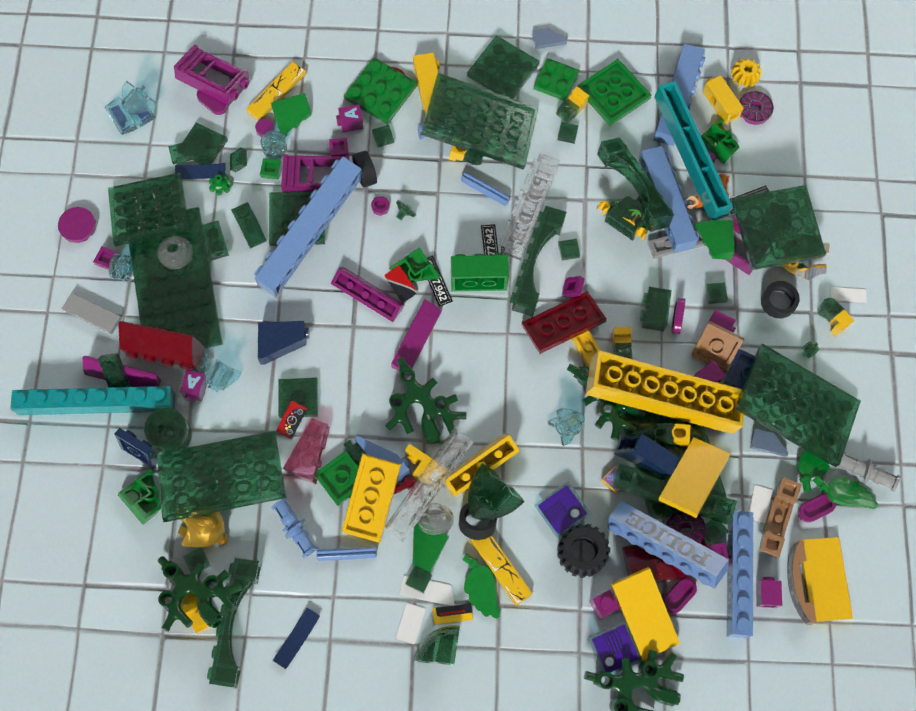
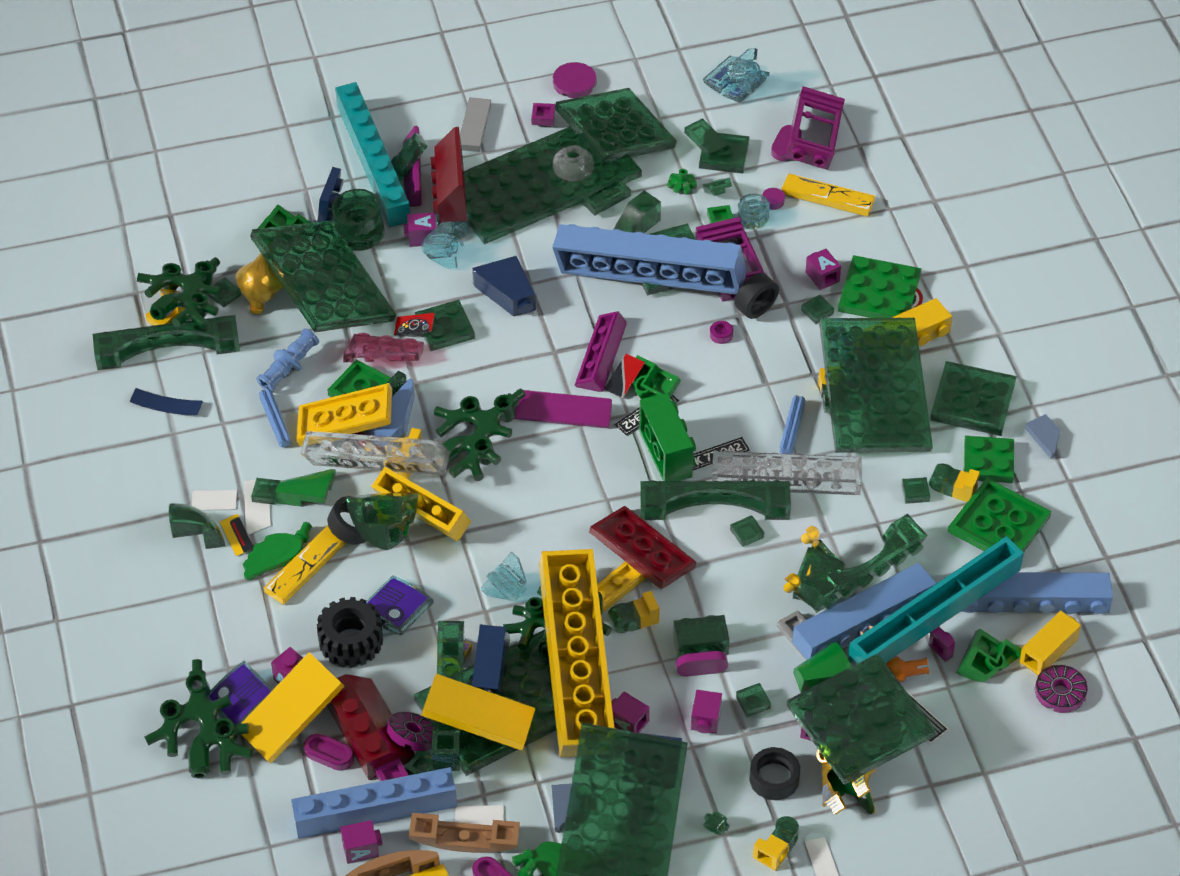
camera: 75 degrees right, 20 degrees down
clear light blue wheel [109,253,133,281] -> none
dark blue sticker [175,163,226,179] -> none
green slope [271,93,311,139] -> none
magenta plate [329,137,349,157] -> none
clear green plant [396,200,417,220] -> none
clear piece [417,503,454,535] -> none
magenta plate [562,276,585,298] -> none
medium blue brick [608,501,729,589] -> none
leg [652,423,691,447] -> none
medium nougat plate [691,321,744,372] -> none
yellow gear [731,57,762,88] -> none

